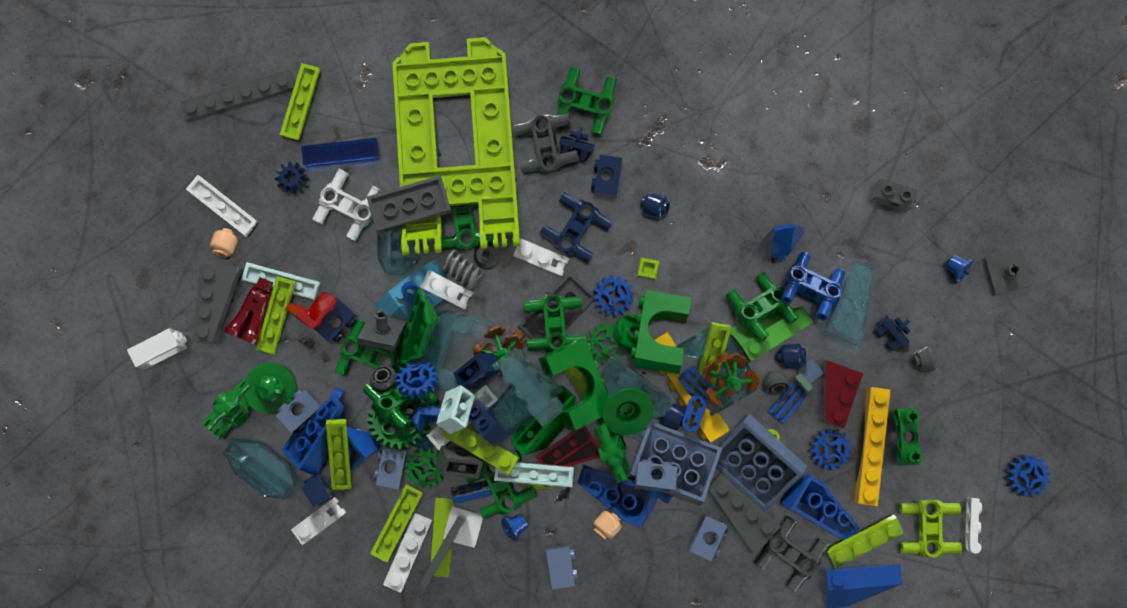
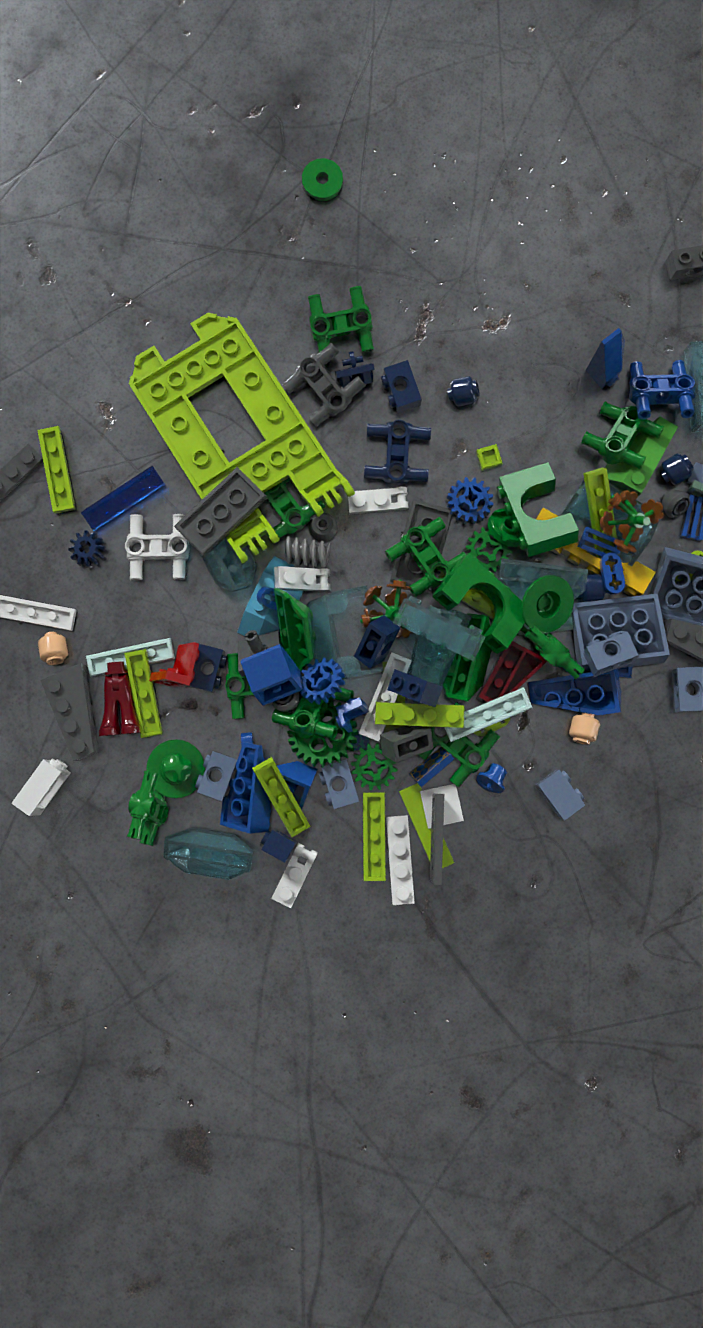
camera: 25 degrees left, 0 degrees up
light aqua brick [436,385,475,434] -> none
none -> blue slope [241,644,302,706]

